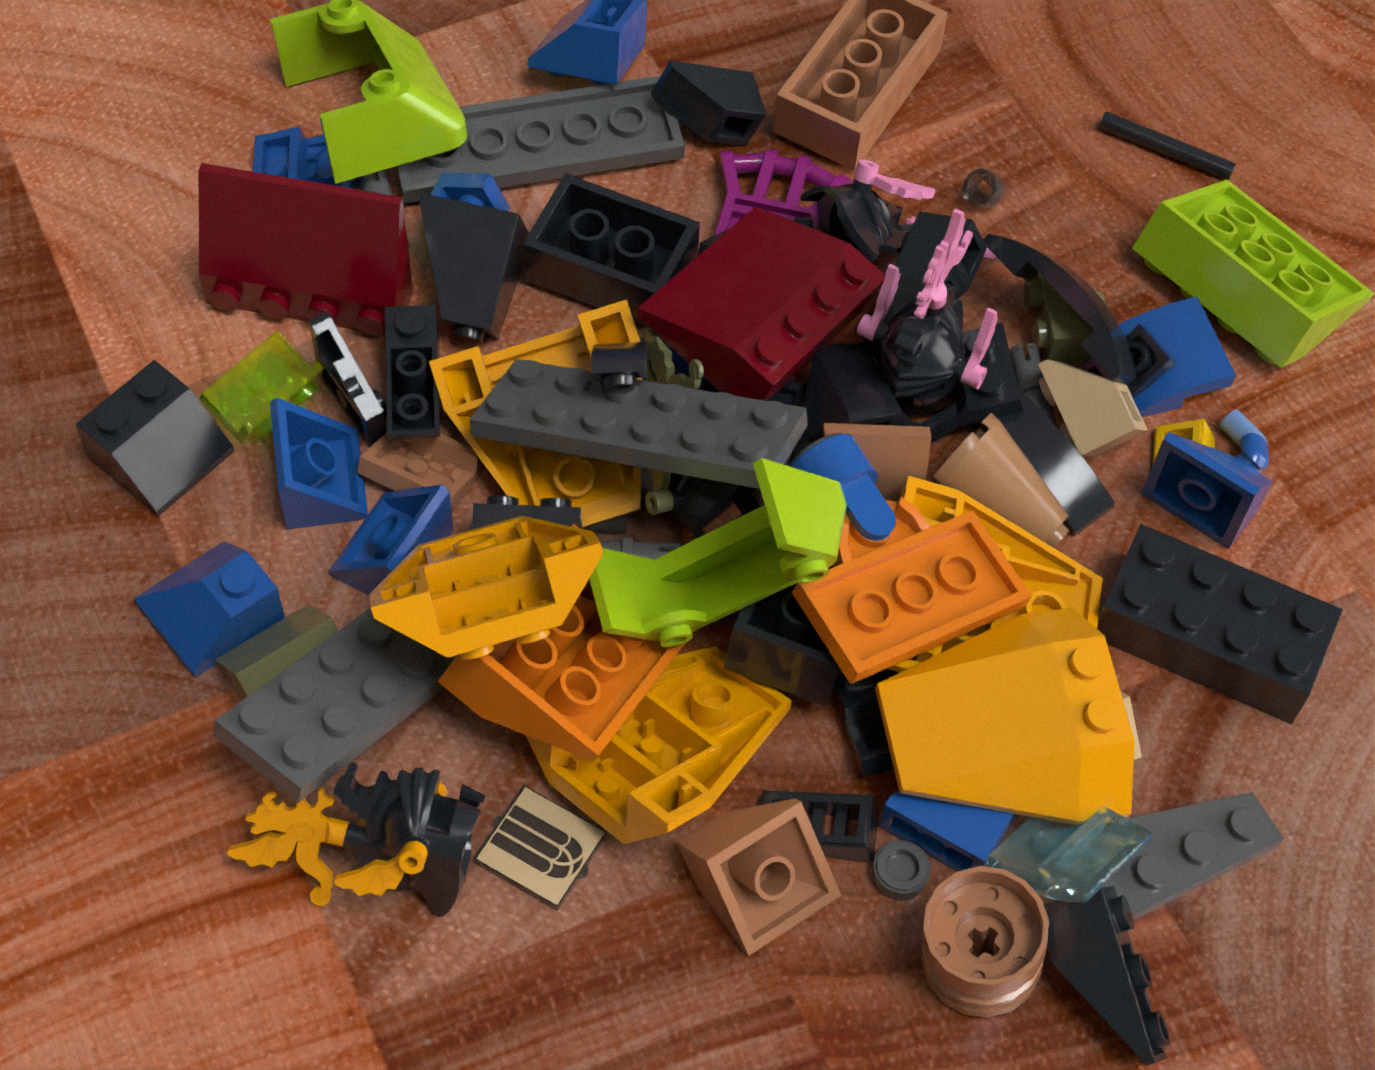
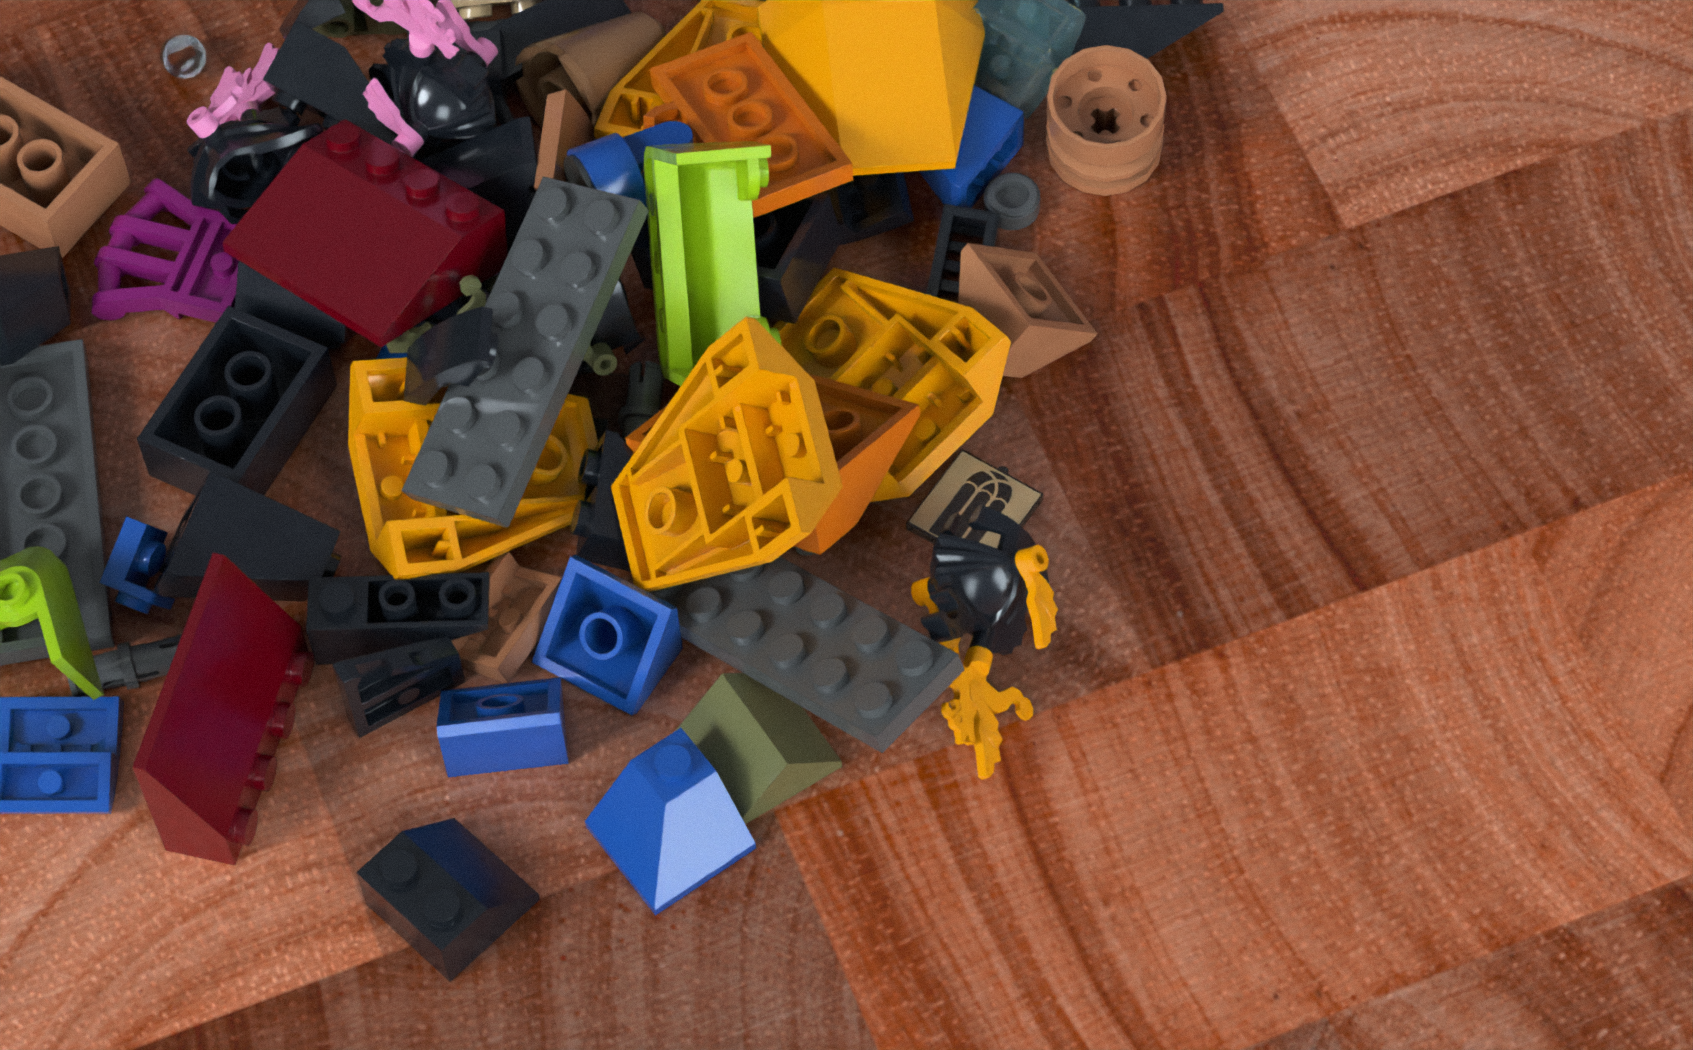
camera: 80 degrees left, 0 degrees up
clear neon green bracket [199,331,324,444] -> none

